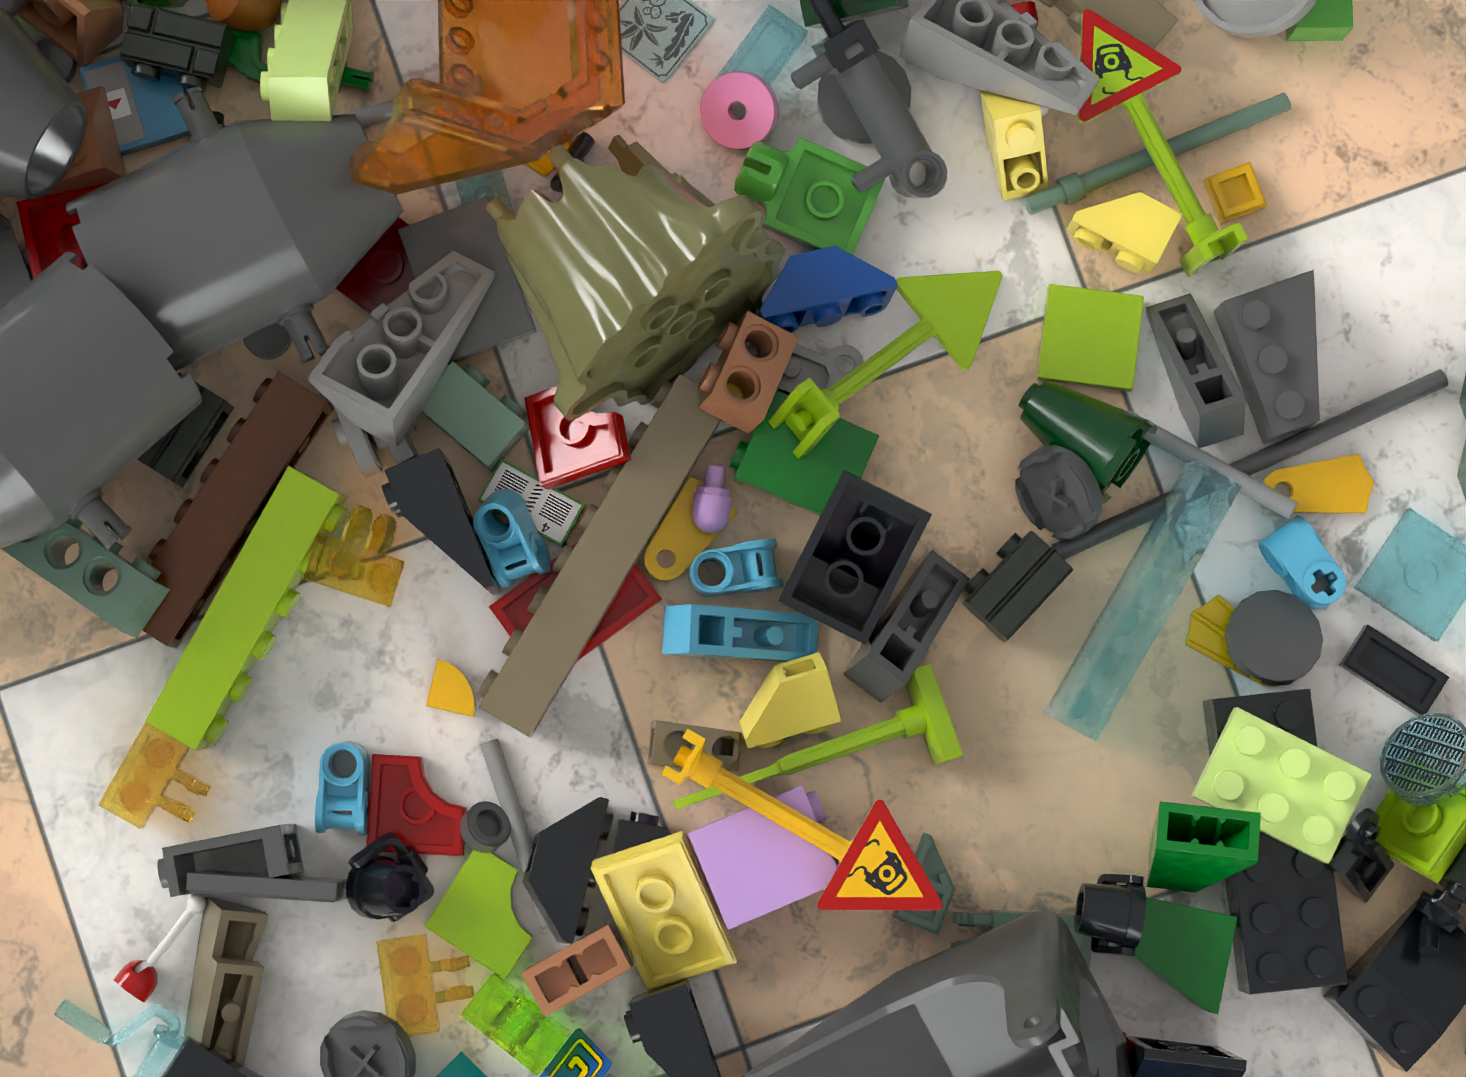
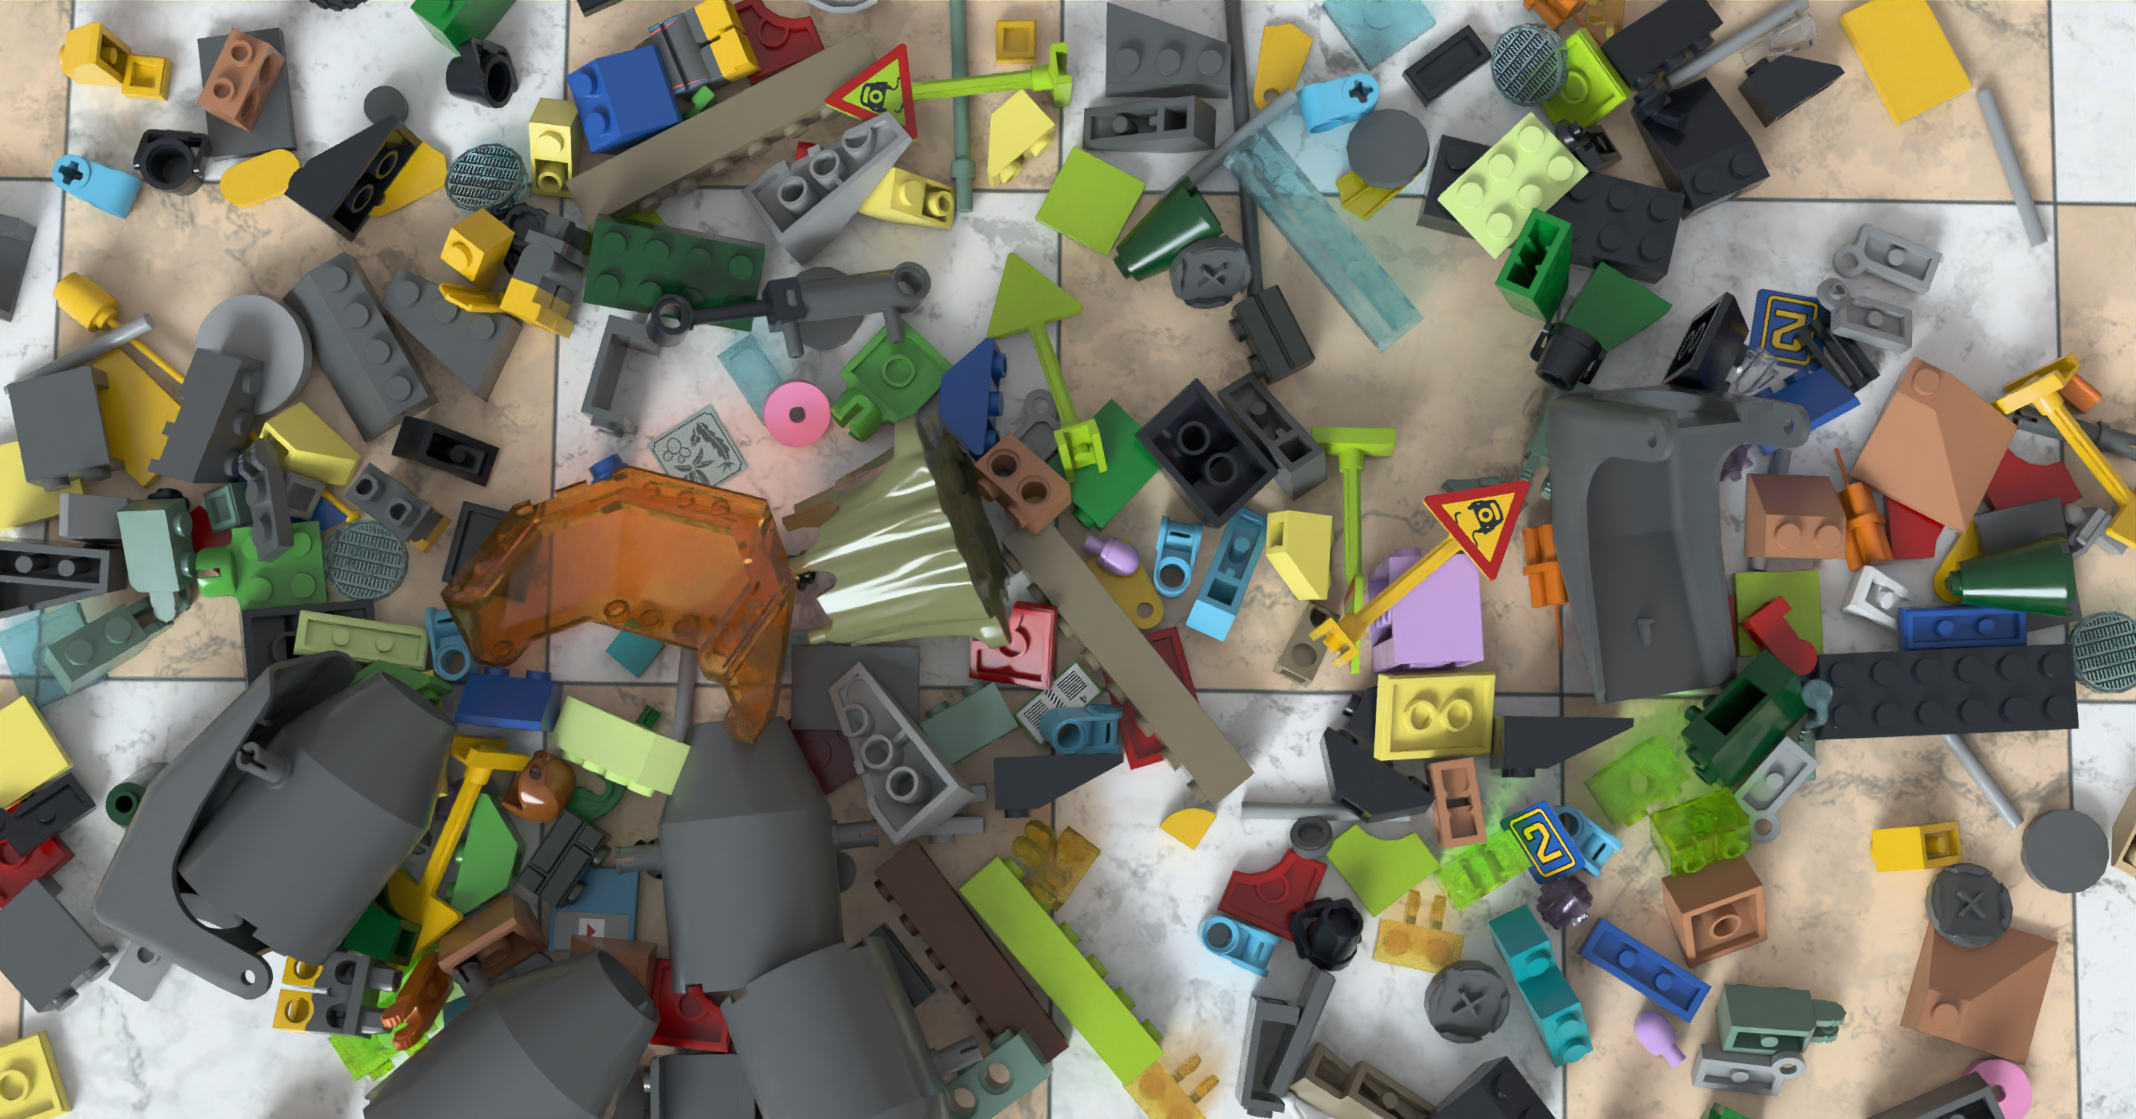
camera: 70 degrees left, 0 degrees up
none -> teal tile [605,619,666,678]
none -> orange piece [1522,523,1570,649]

